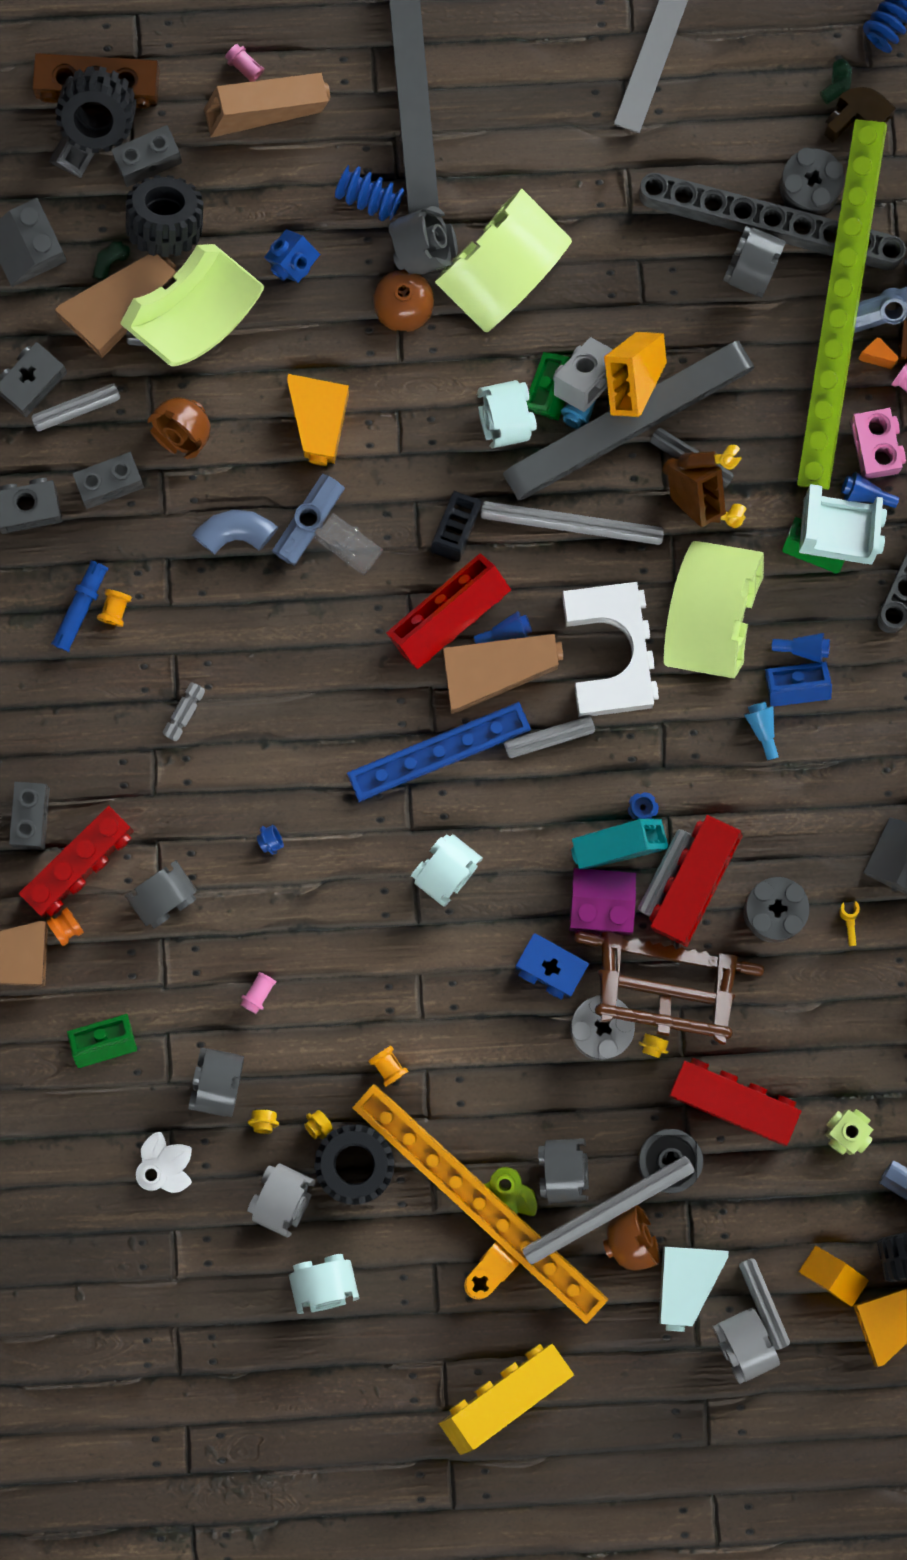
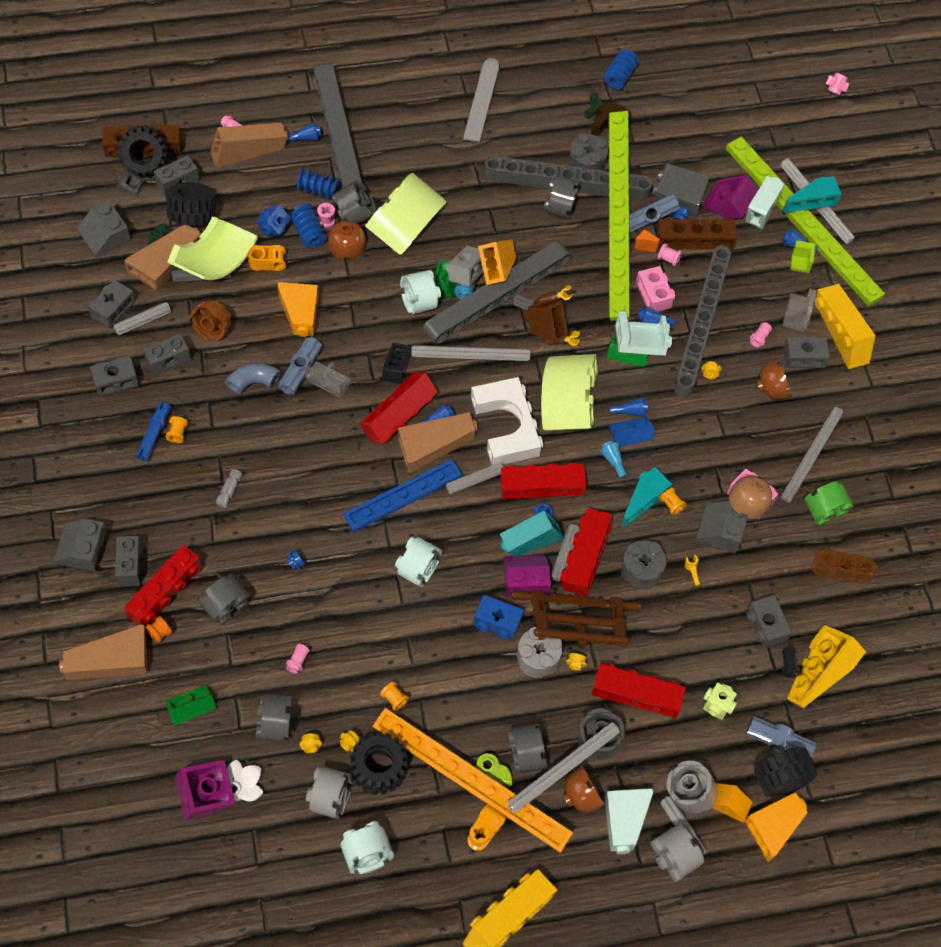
camera: 10 degrees left, 20 degrees down
none -> magenta slope [174,760,236,821]
none -> light orange piece [248,245,286,271]
none -> blue cone [287,122,322,142]
none -> blue piece [291,204,326,248]
none -> bright pink bush [317,203,335,228]
none -> red brick [500,463,586,499]
none -> teal slope [621,467,672,529]
none -> light orange bush [660,488,687,515]
none -> light grey brick [666,761,717,813]

